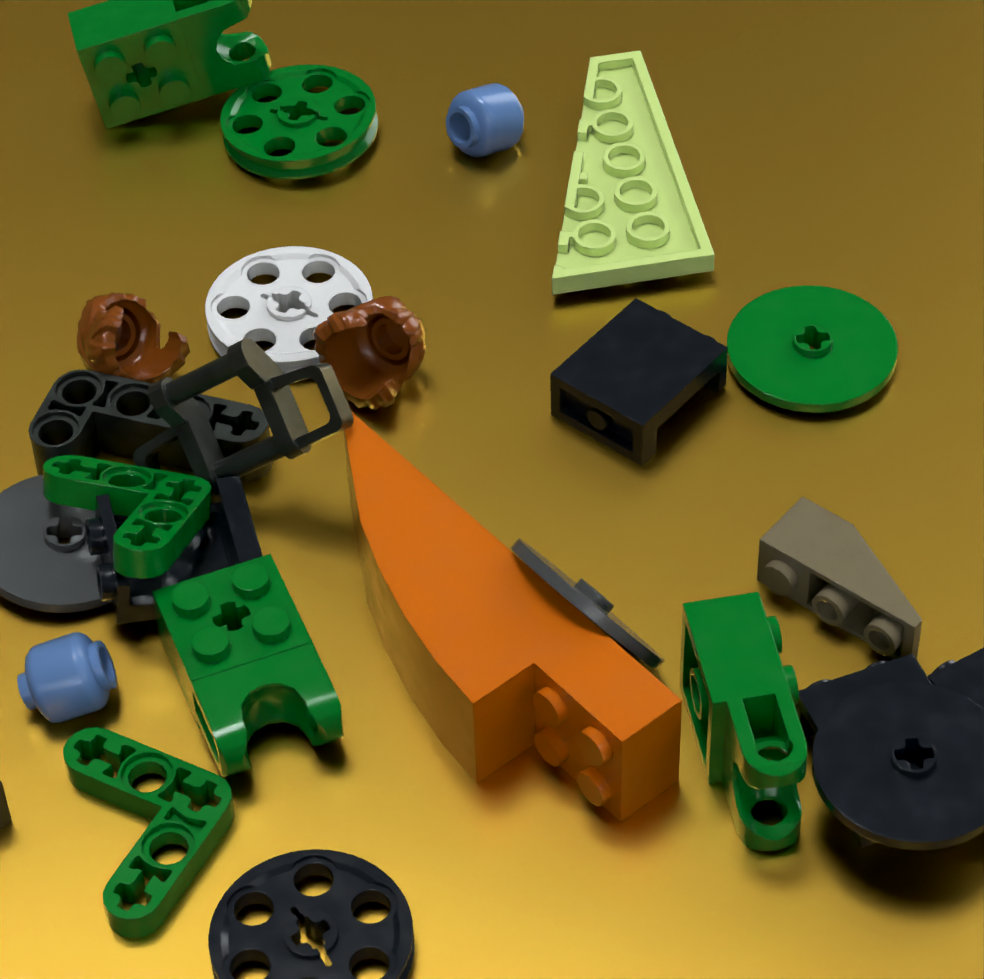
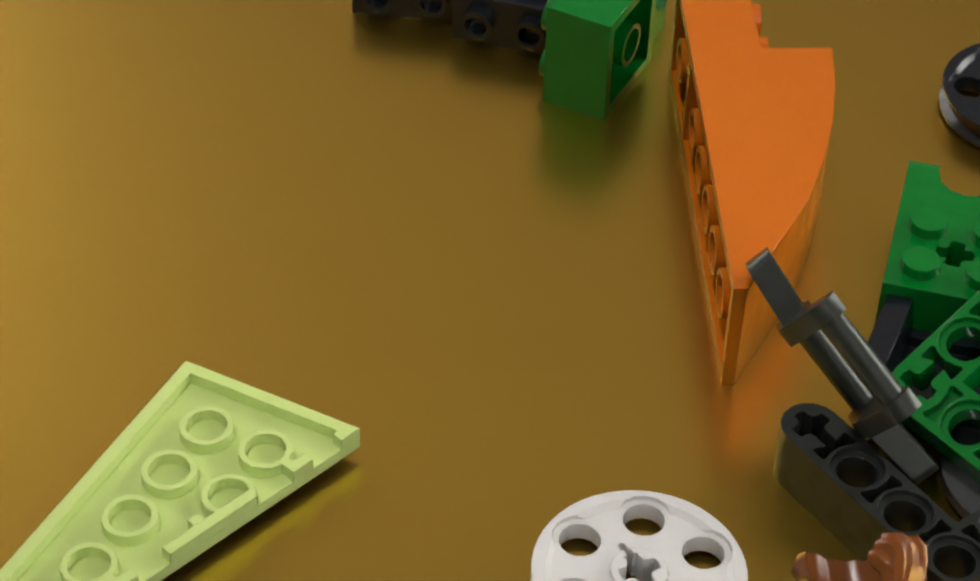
camera: 145 degrees left, 5 degrees down
dark orange hair [312,296,427,410] -> none
dark grey piece [511,538,665,671] -> none
black panel [550,298,728,466] -> none
green piece [727,285,898,413] -> none
dark tan slope [757,496,922,659] -> none

